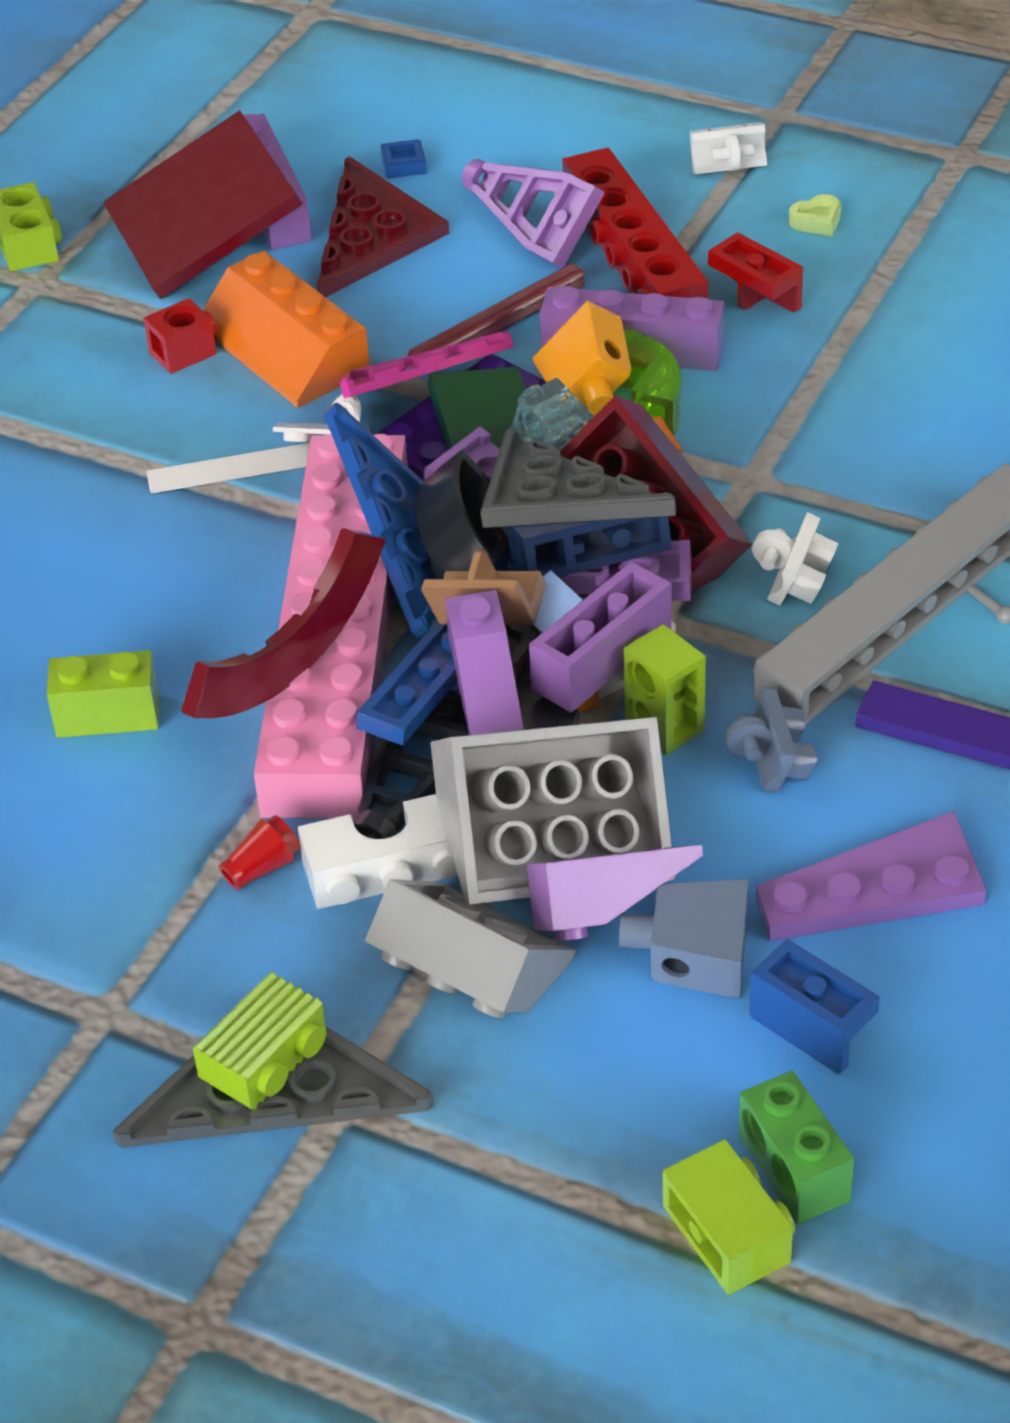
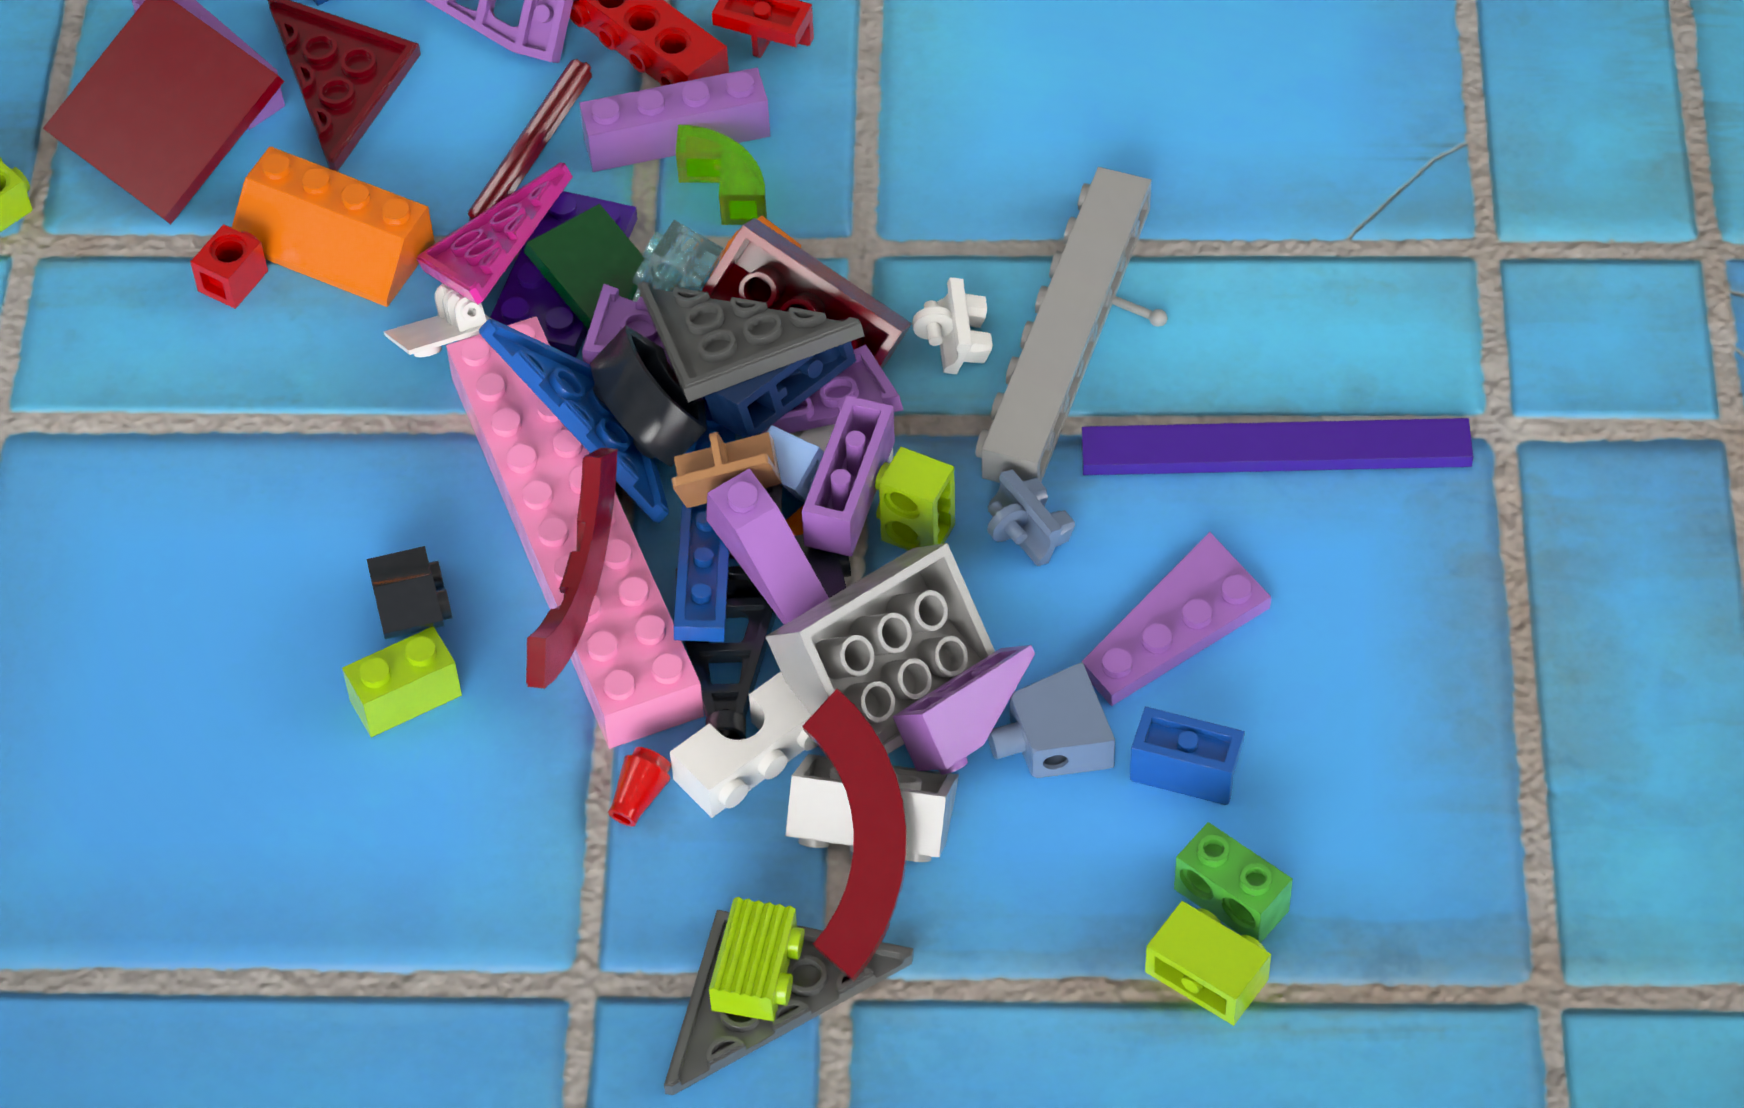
camera: 25 degrees left, 10 degrees up
white sticker [146,443,310,494] -> none
light orange torso [532,300,631,416] -> none
none -> black brick [367,546,452,639]
none -> dark red tile [802,689,907,982]

